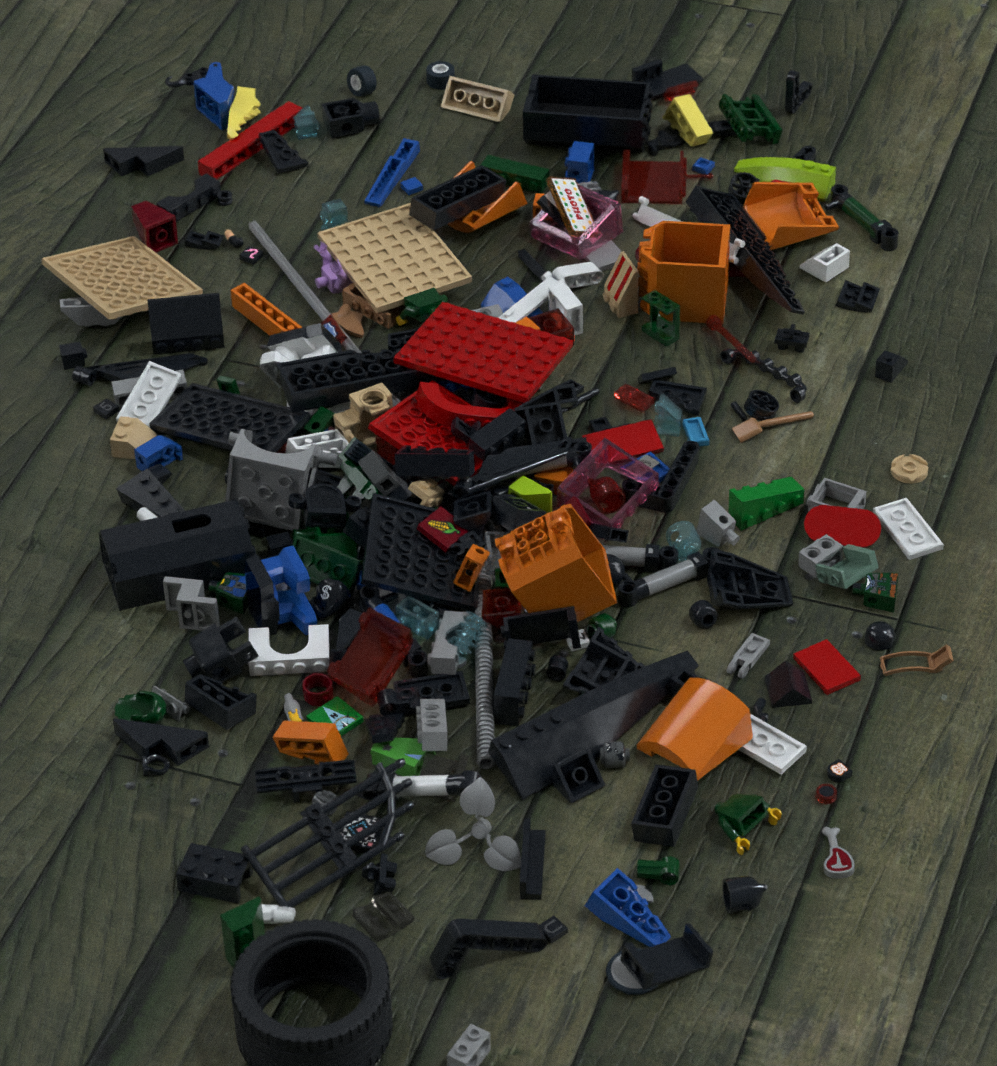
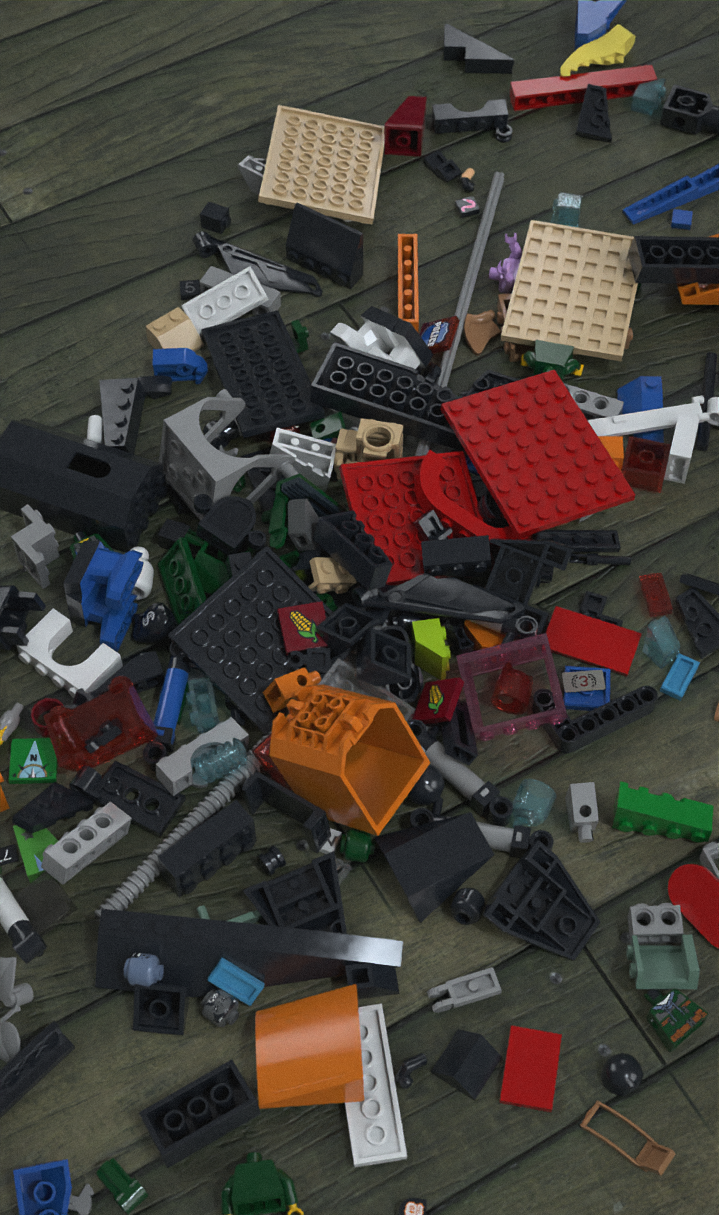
camera: 40 degrees right, 15 degrees up
none -> black plate [84,717,123,754]
none -> sand blue head [124,953,164,986]
none -> dark azure tile [208,957,264,1006]
none -> black wedge [374,812,495,924]

